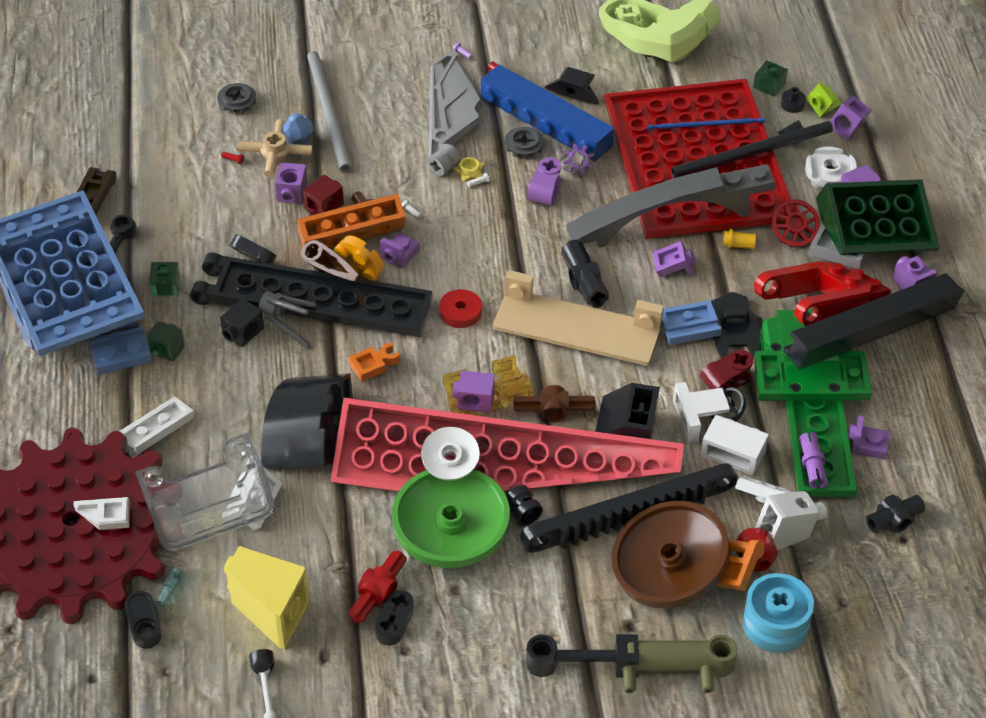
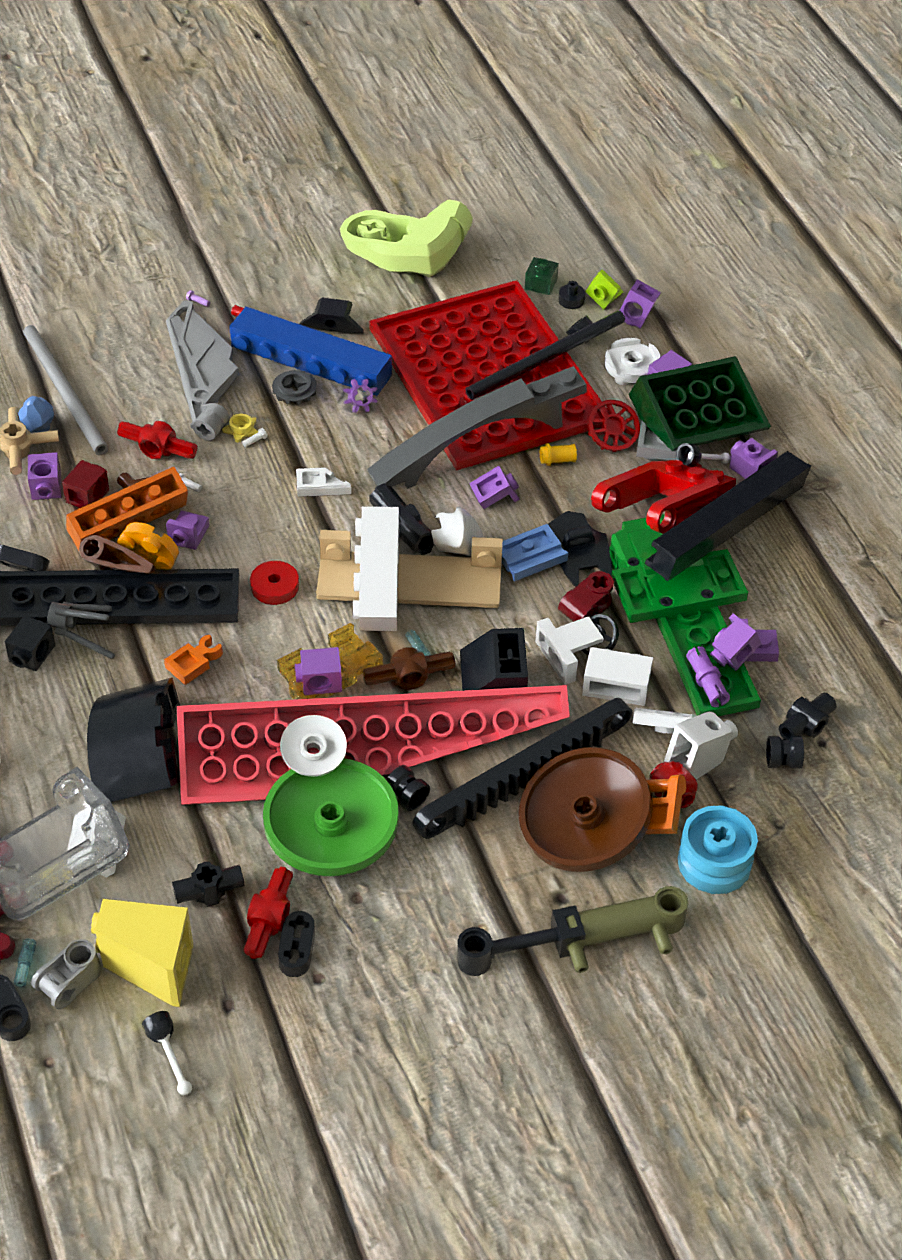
camera: 15 degrees left, 0 degrees up
medium lavender piece [527,157,561,206] -> none
blue piece [647,118,765,130] -> none
none -> light grey piece [31,939,101,1009]
none -> red axle [117,421,198,459]
none -> black axle [172,861,245,907]
none -> white tile [296,468,351,497]
none -> white wedge [353,507,399,631]
none -> clear light blue pin [405,630,432,656]
none -> white hair [431,507,484,557]
none -> black hinge [676,443,731,467]
none -> medium lavender brick [710,613,762,671]
none -> black wheel [766,736,804,769]

